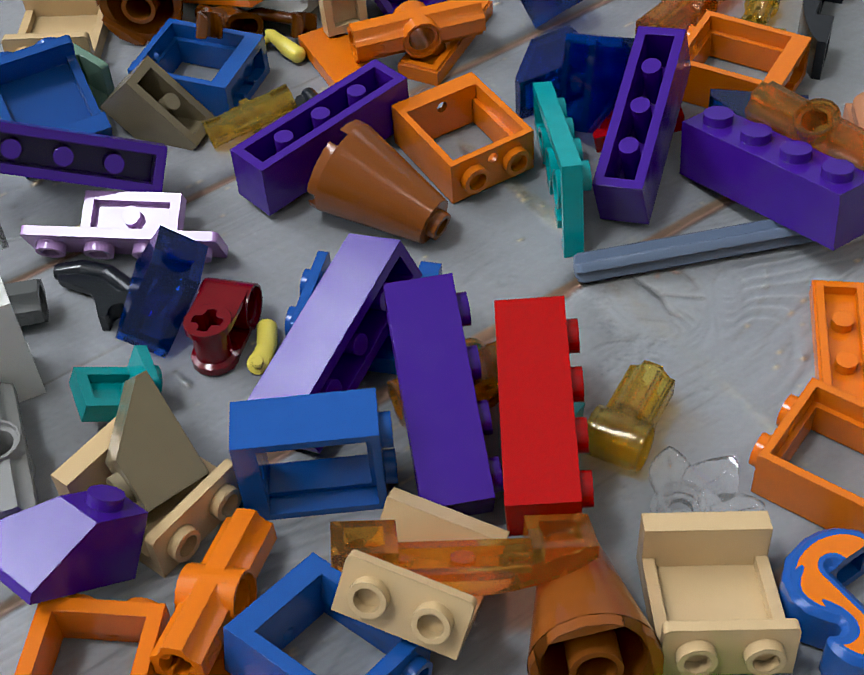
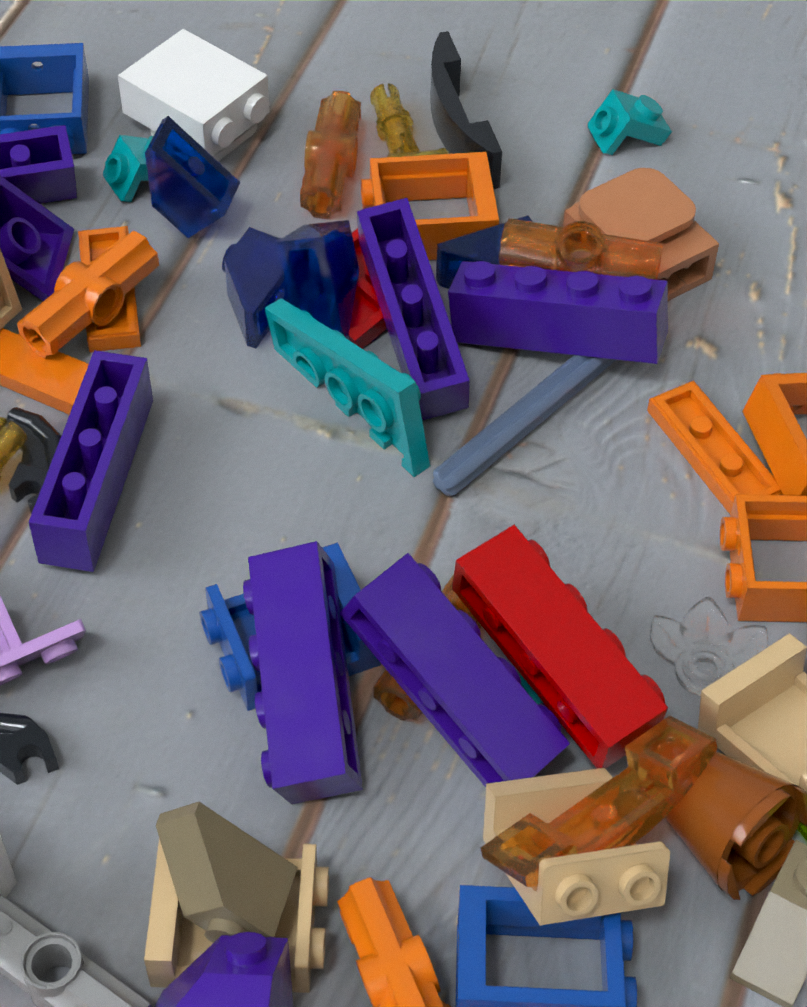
camera: 40 degrees left, 5 degrees up
teal bracket [69,345,163,422] -> none
clear blue slope [115,225,208,358] -> none
dark red piece [183,277,263,376] -> none
blue window [229,387,398,520] -> none
light yellow piece [246,318,278,375] -> none
dark orange cone [307,119,451,244] -> none
orange window [391,72,534,204] -> none
clear yellow piece [586,360,675,474] -> none

